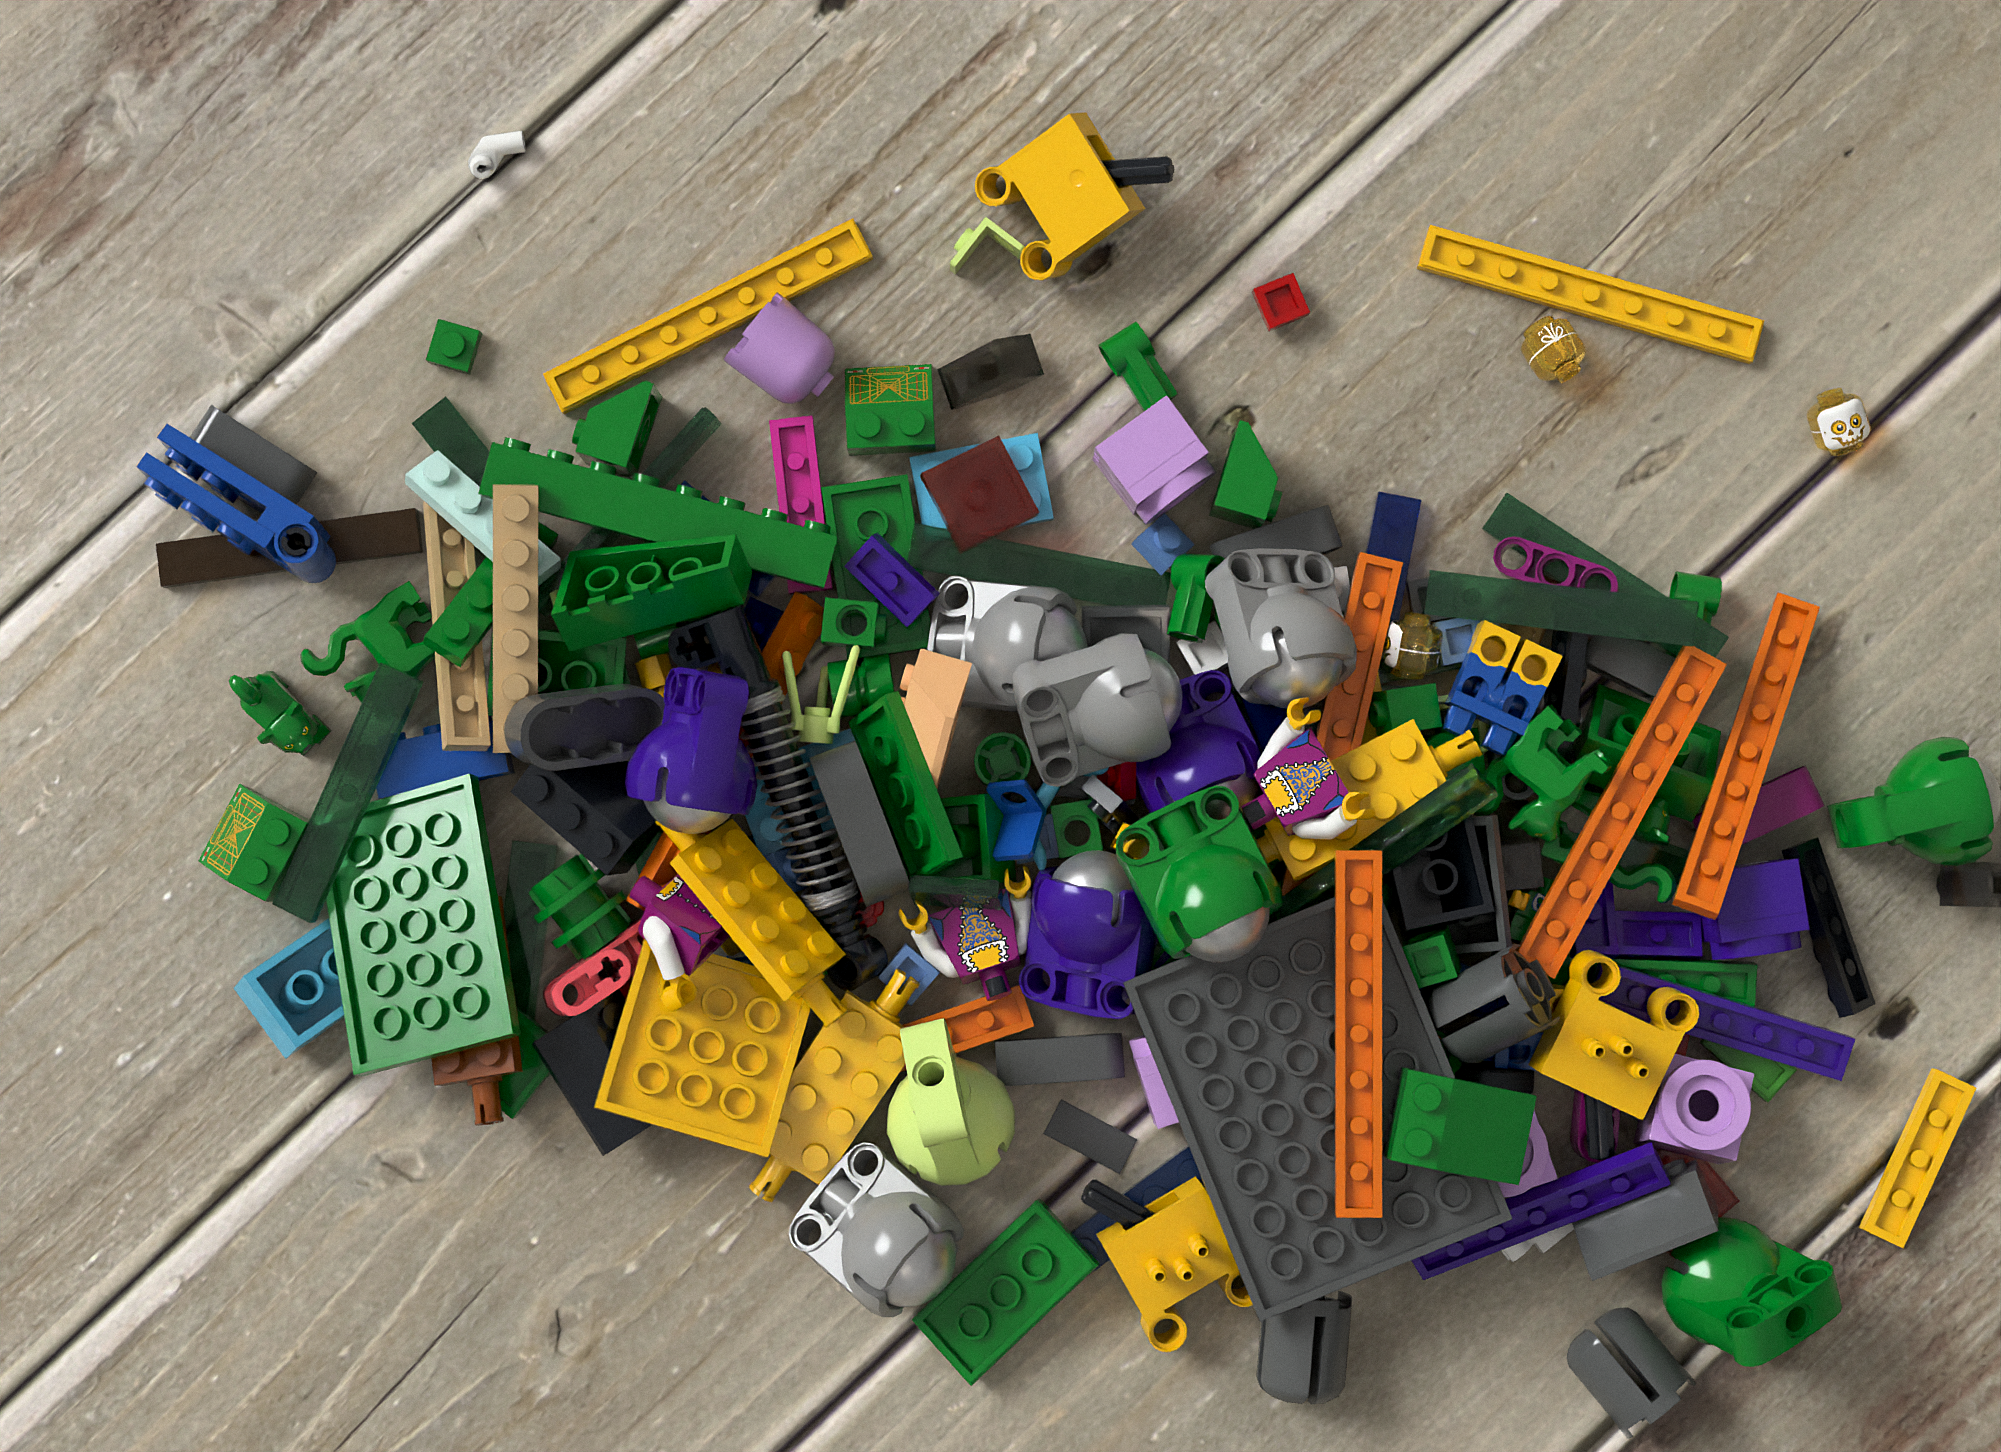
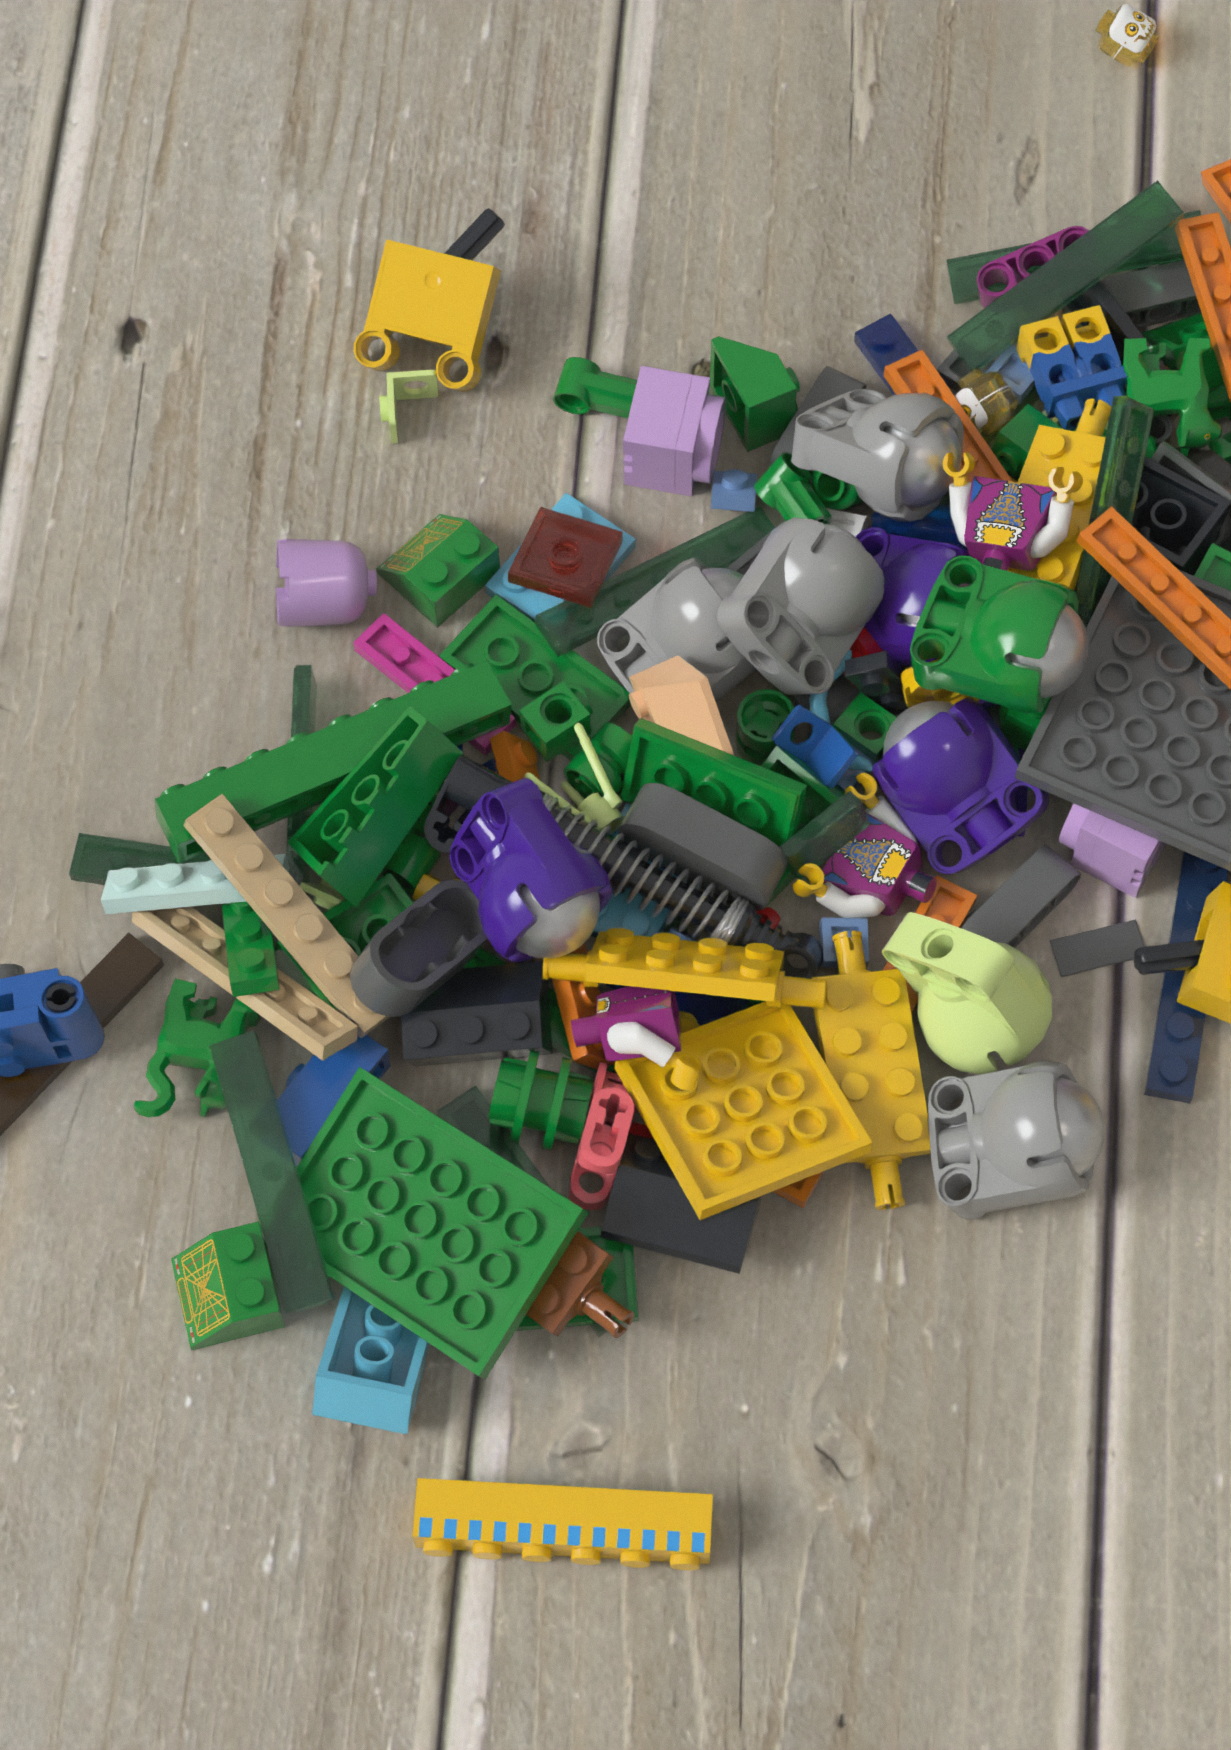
camera: 40 degrees left, 20 degrees down
green animal [229,671,332,756] -> none
green plate [426,319,482,375] -> none
yellow tile [543,218,873,414] -> none
green slope [572,381,663,478] -> none
dark purple plate [844,533,940,627] -> none
green tile [912,1198,1100,1386] -> none
clear smoke slope [937,334,1044,410] -> none
red plate [1252,273,1310,332] -> none
yellow tile [1417,225,1765,364] -> none
clear yellow head [1521,316,1586,383] -> none
none -> yellow brick [412,1478,713,1571]

